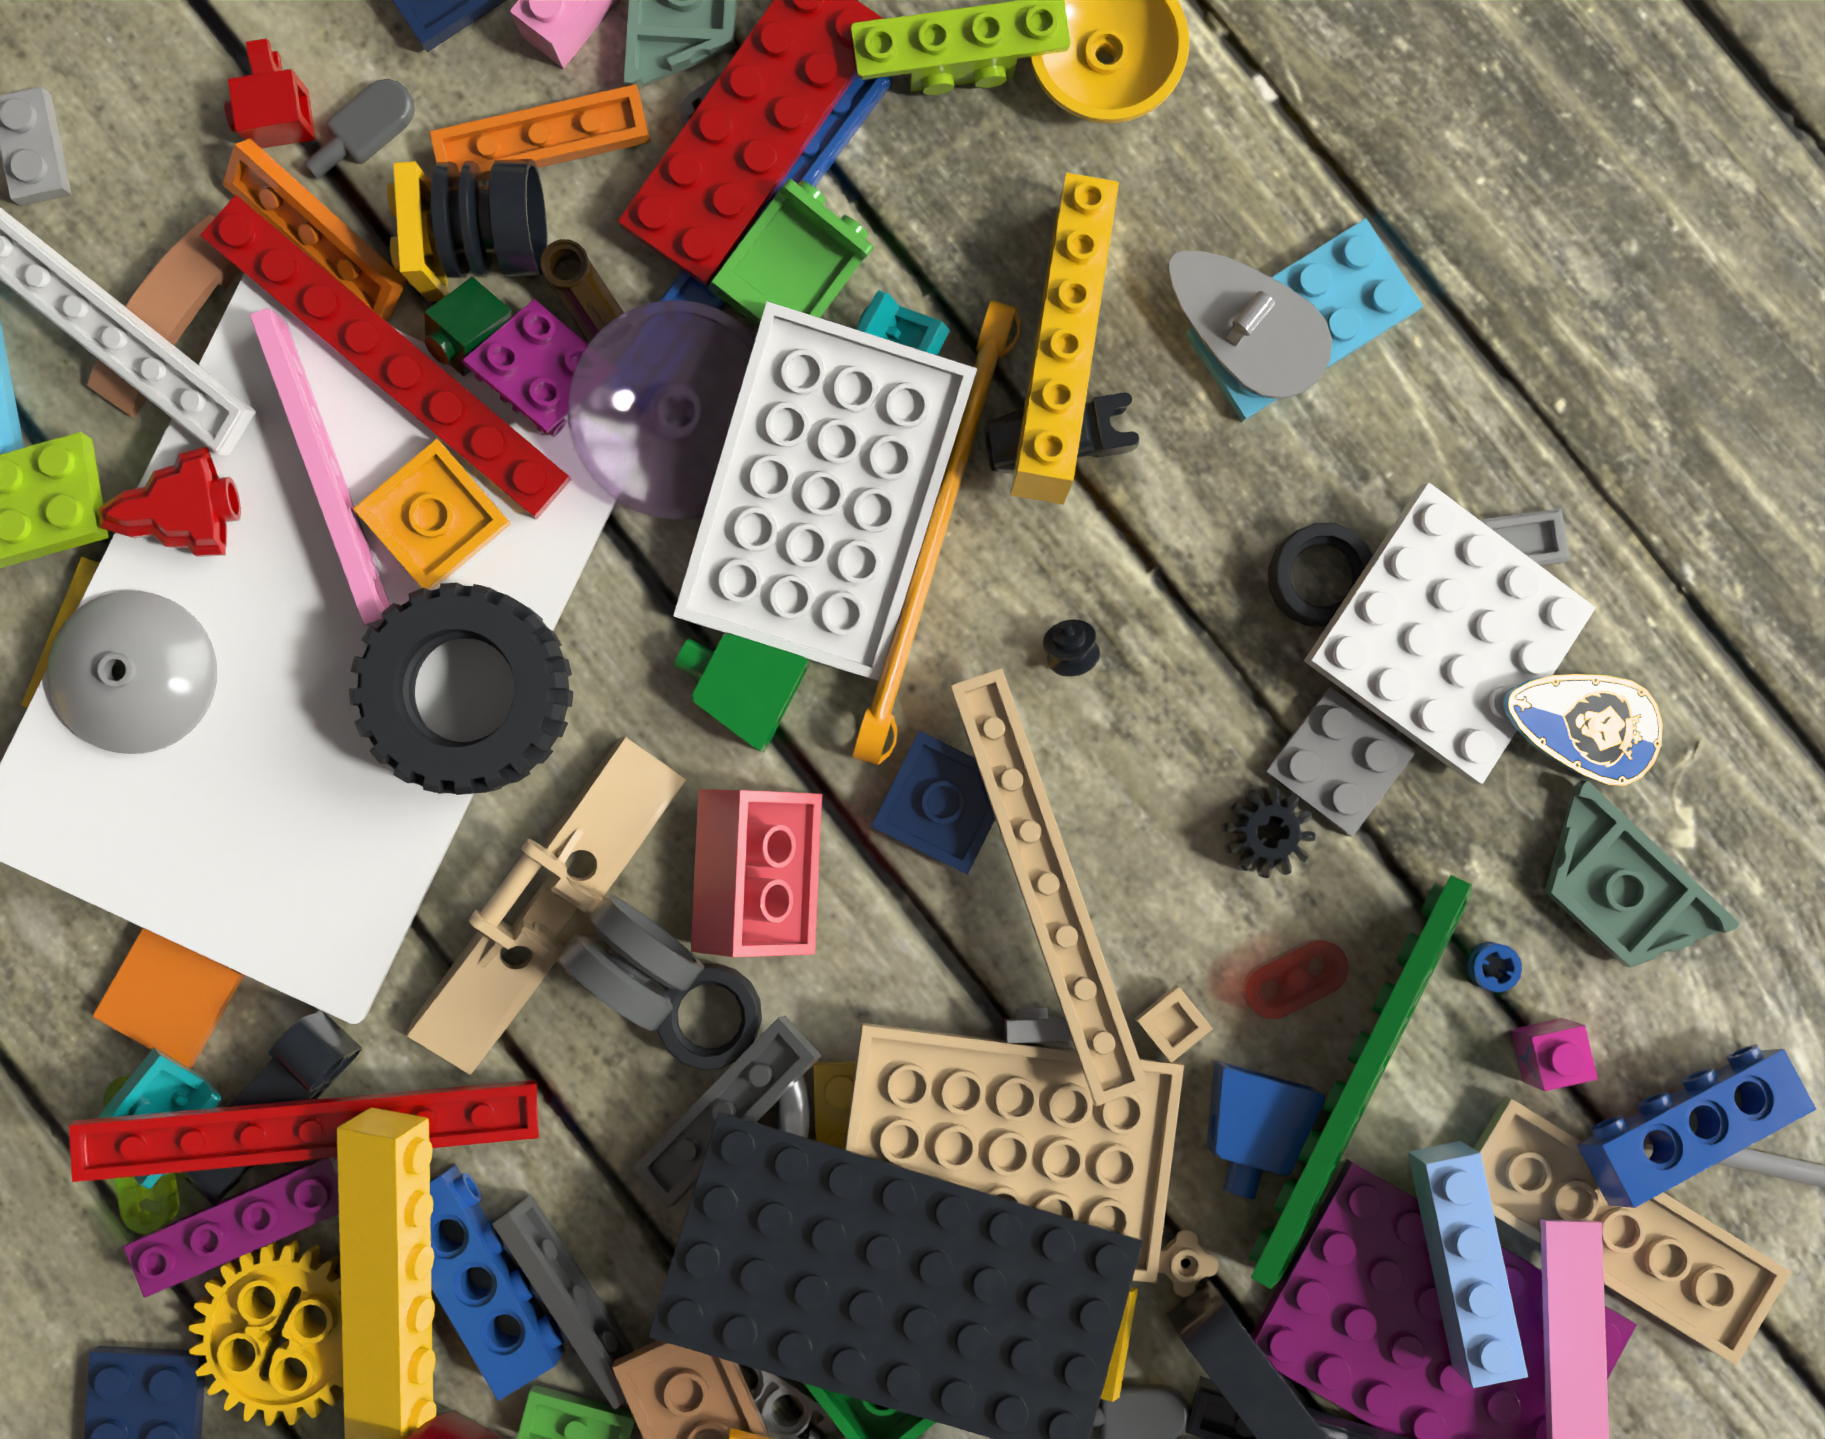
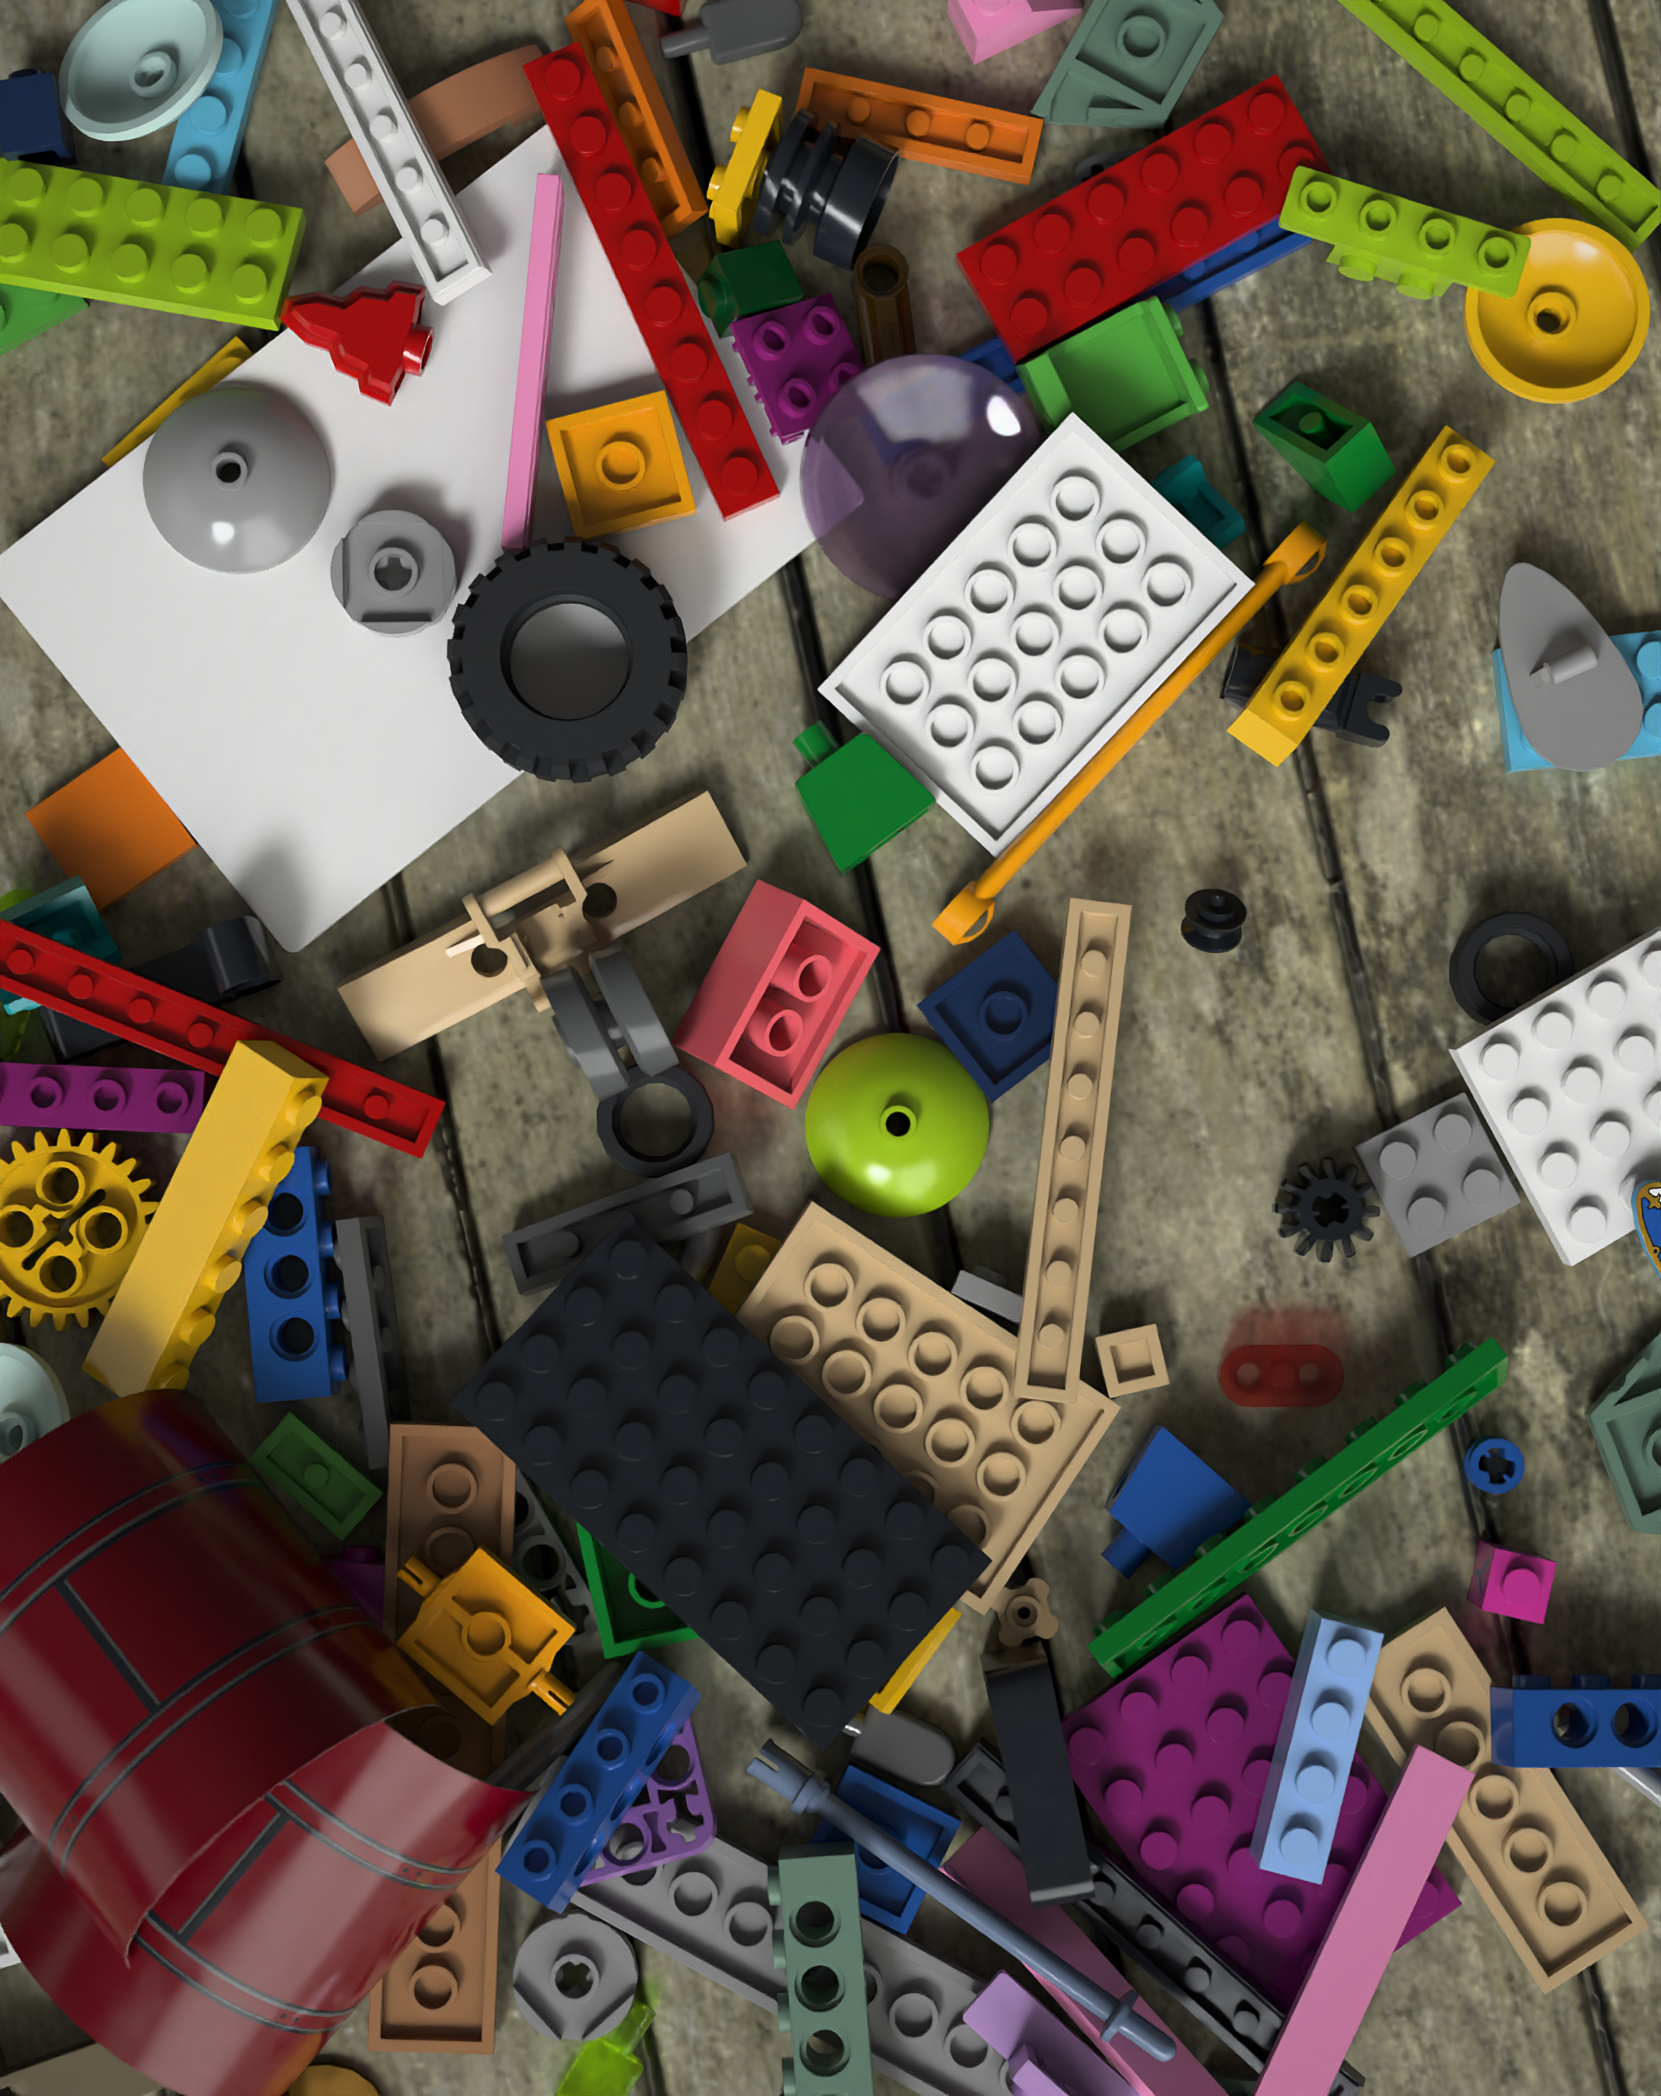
camera: 30 degrees right, 0 degrees up
none -> light grey plate [330,510,457,638]
none -> lime dish [805,1033,989,1218]
none -> green slope [1252,381,1397,514]

